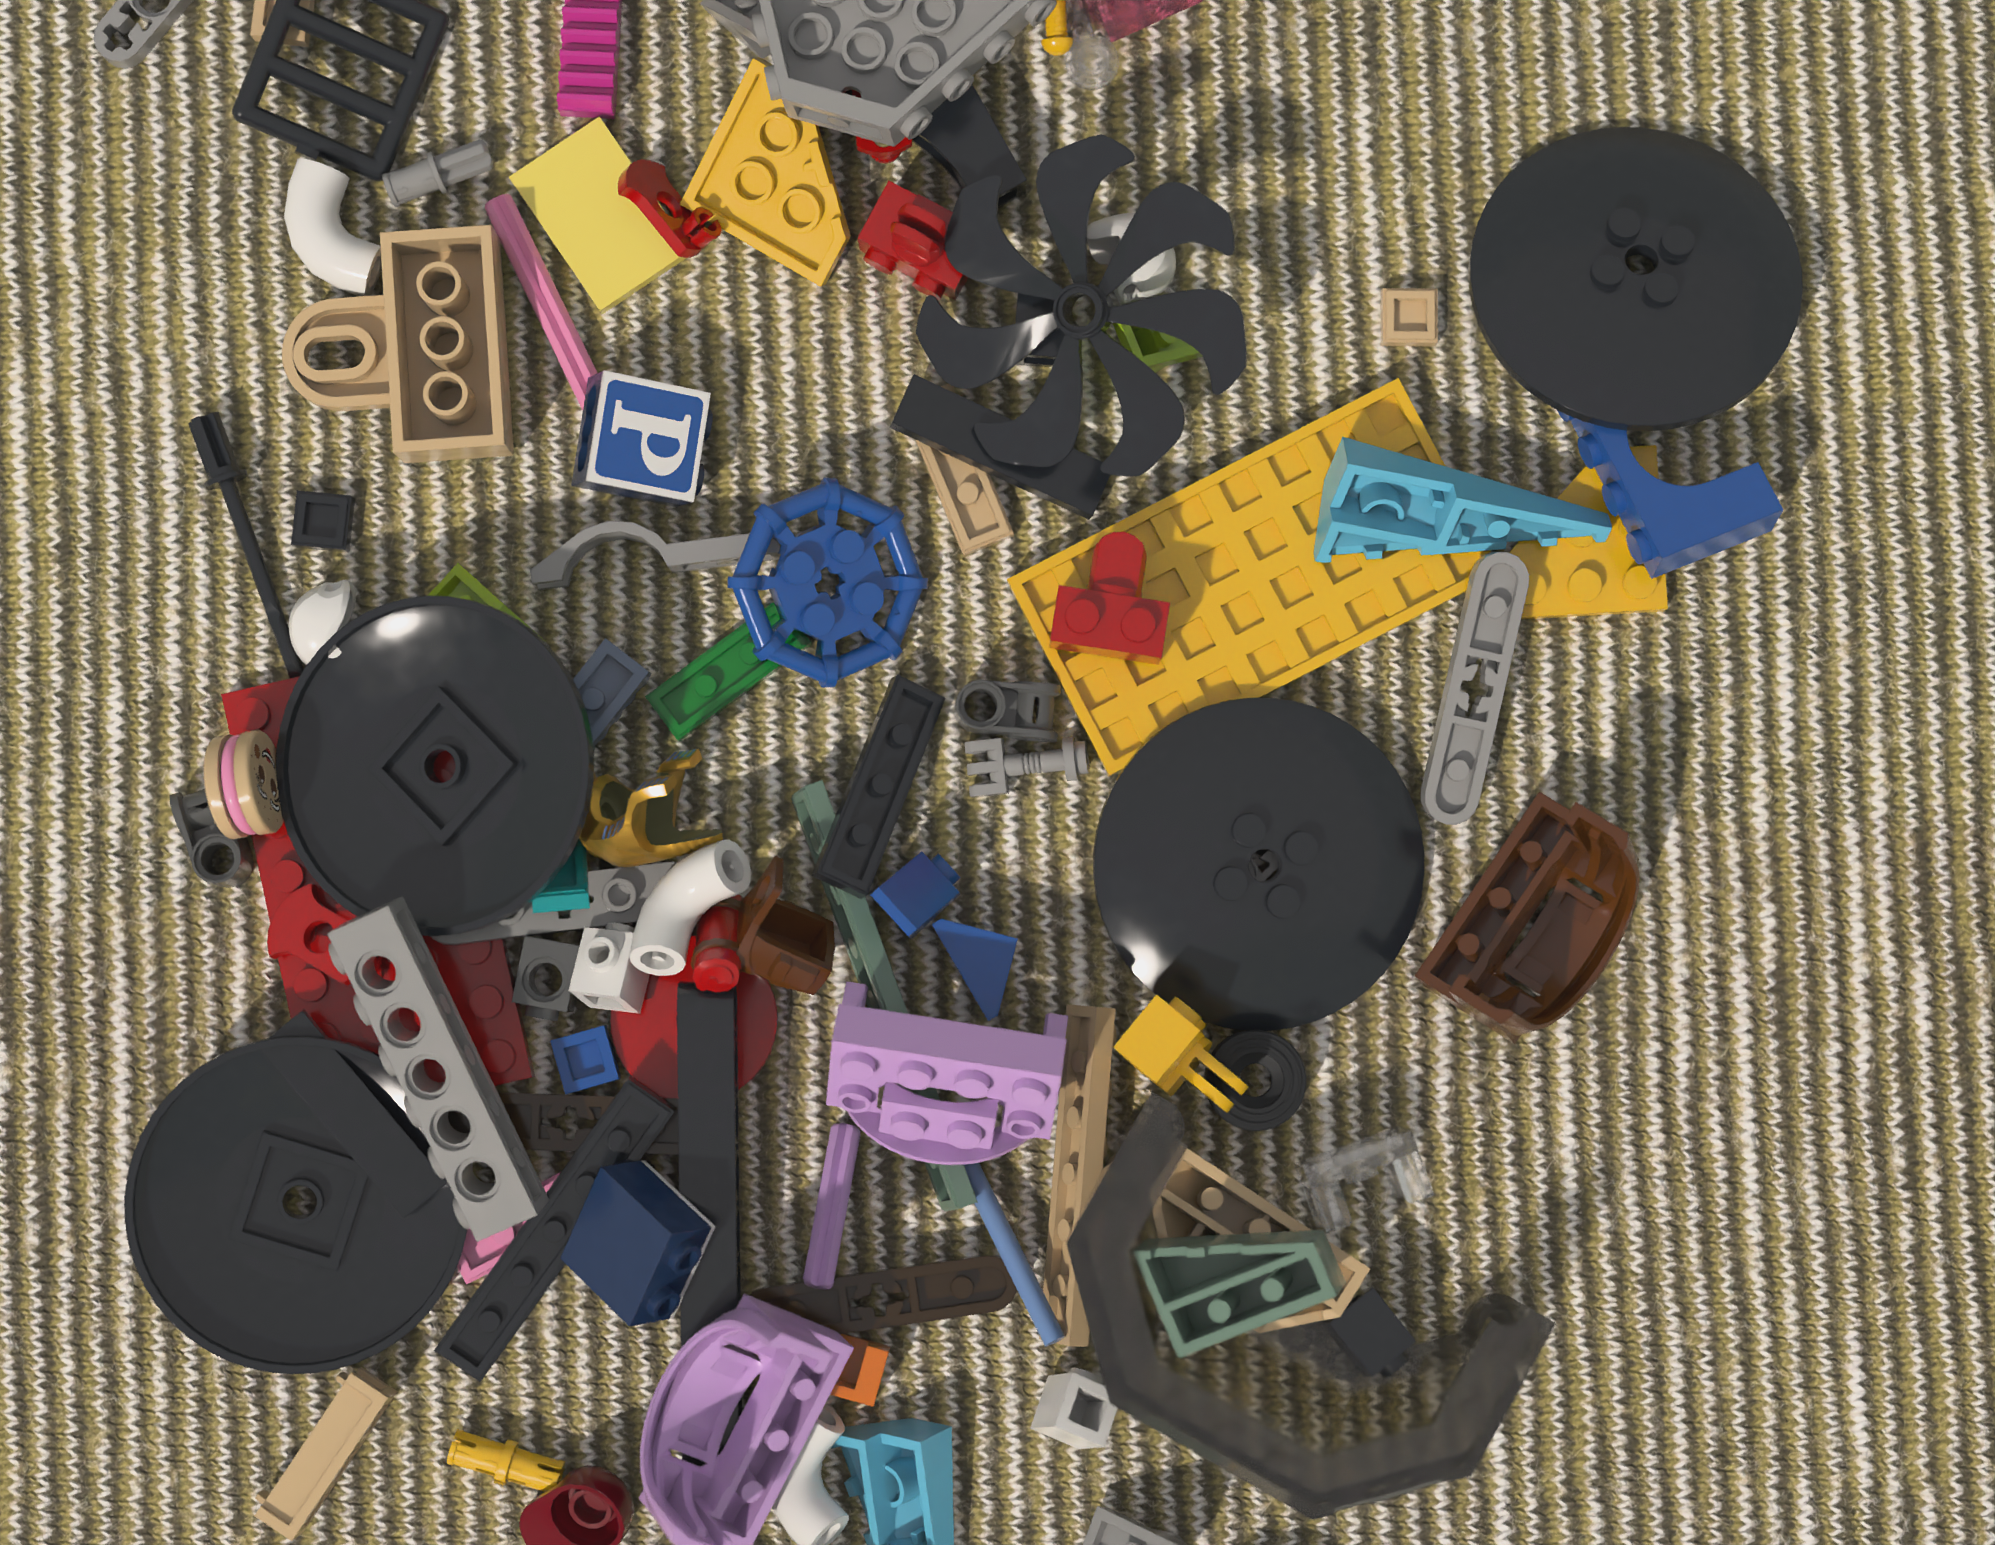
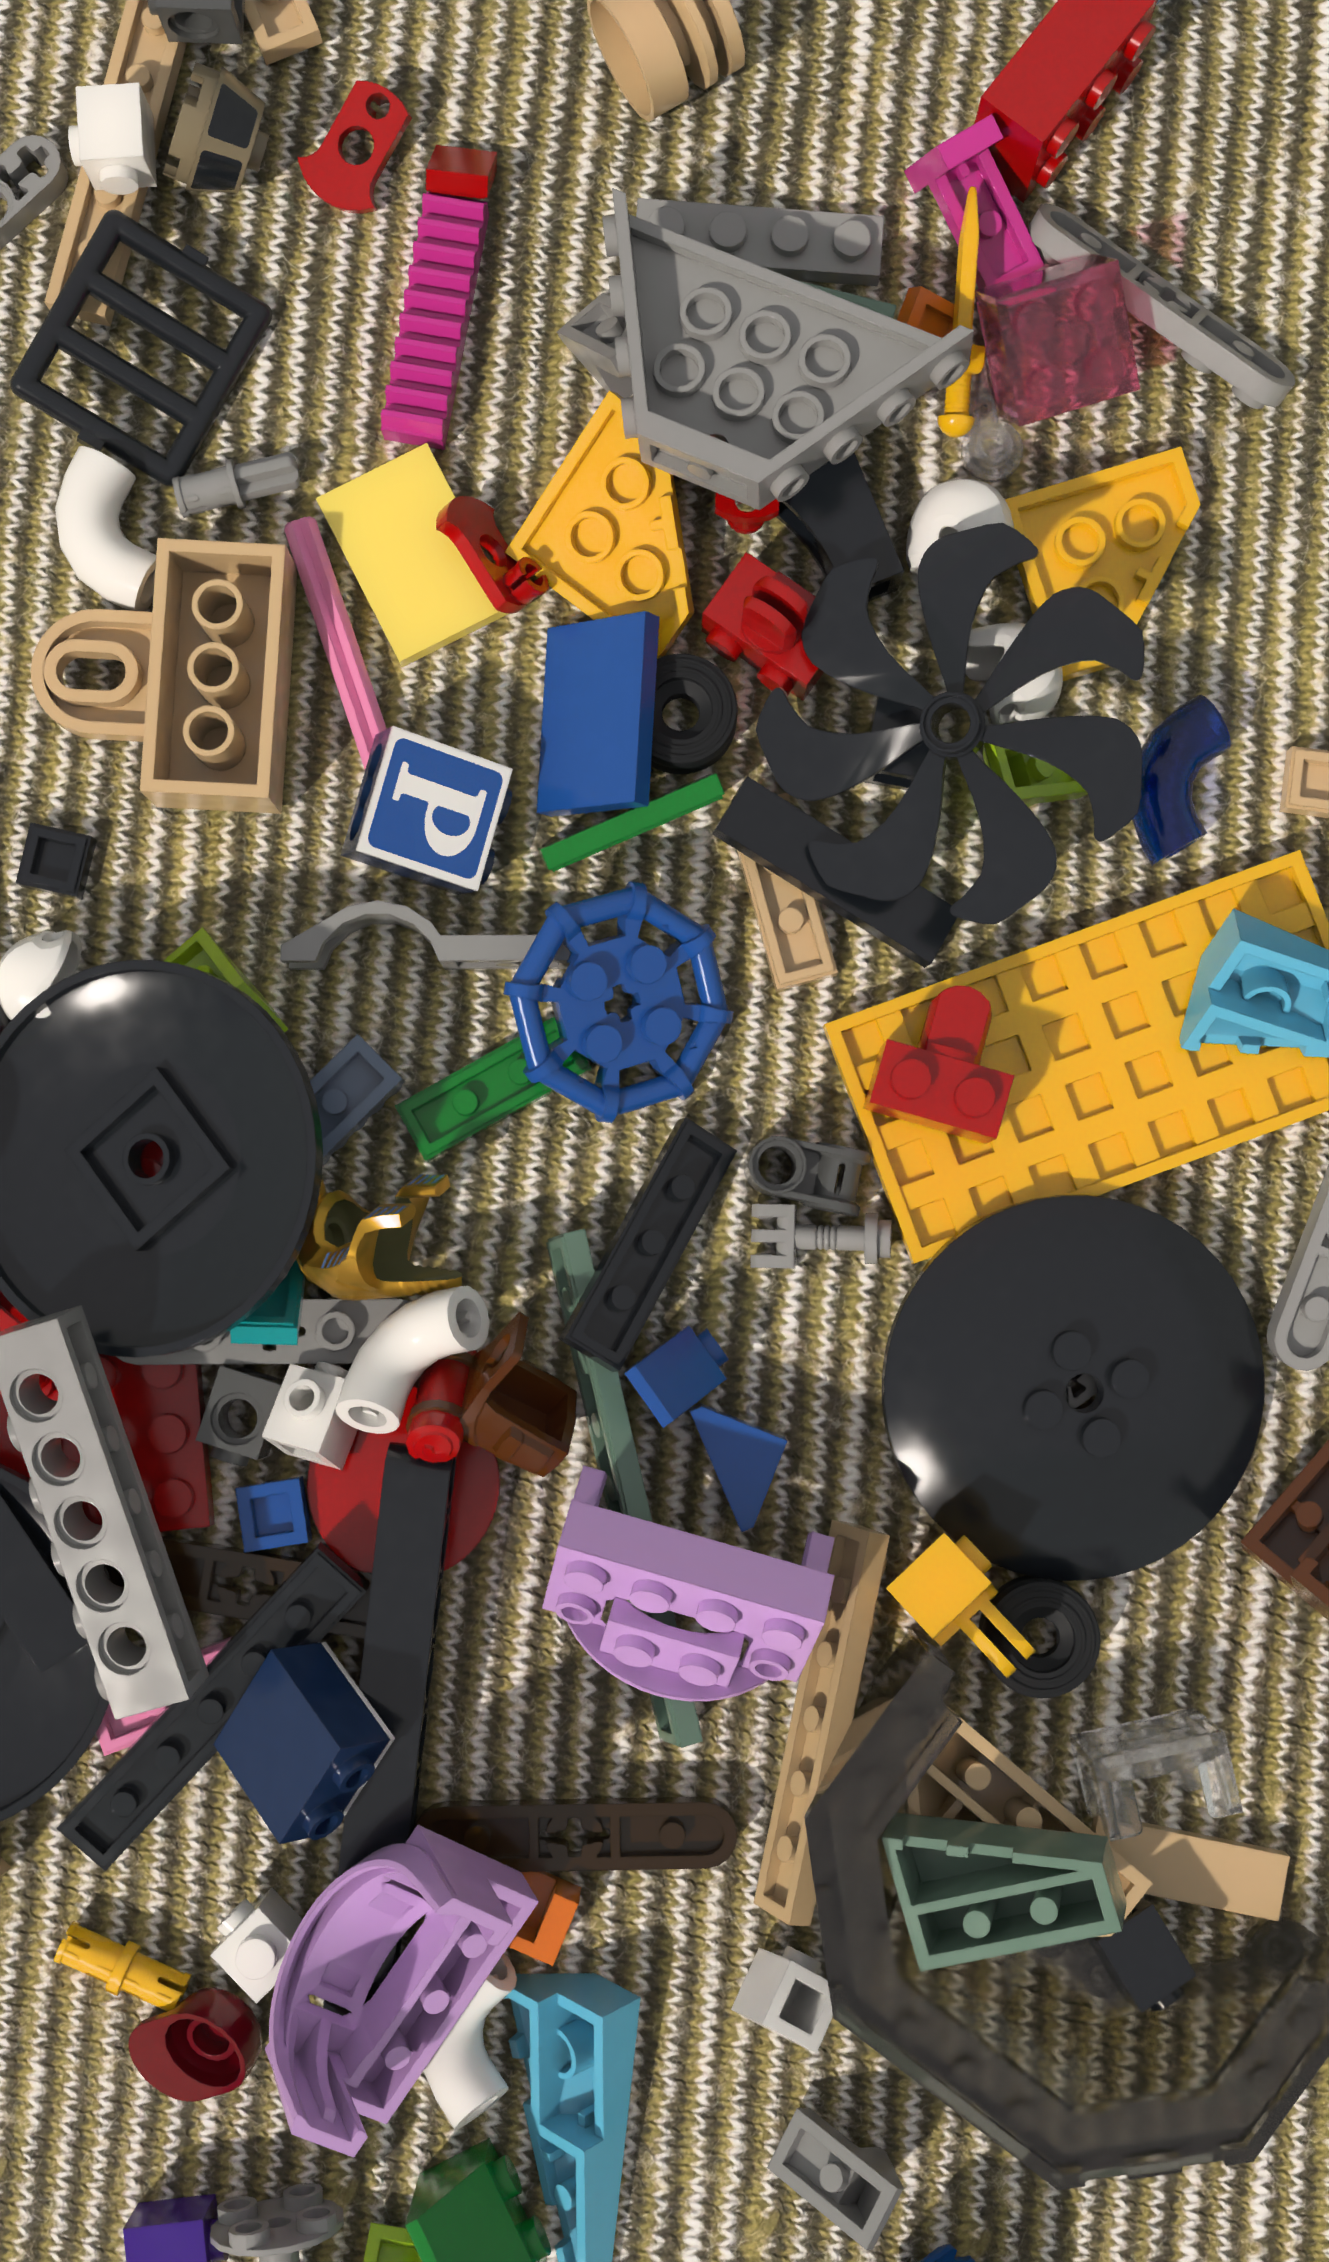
camera: 10 degrees right, 0 degrees up
lavender axle [803,1123,860,1289] -> none
medium blue bar [964,1162,1065,1347] -> none
none -> white brick [210,1887,302,2004]
none -> blue tile [537,611,659,817]
none -> green tile [538,773,725,872]
none -> black tyre [651,654,738,774]
none -> white helmet [906,478,1014,576]
none -> yellow plate [1005,446,1201,681]
none -> tan tile [1091,1812,1290,1922]
none -> clear blue cylinder [1132,695,1231,866]

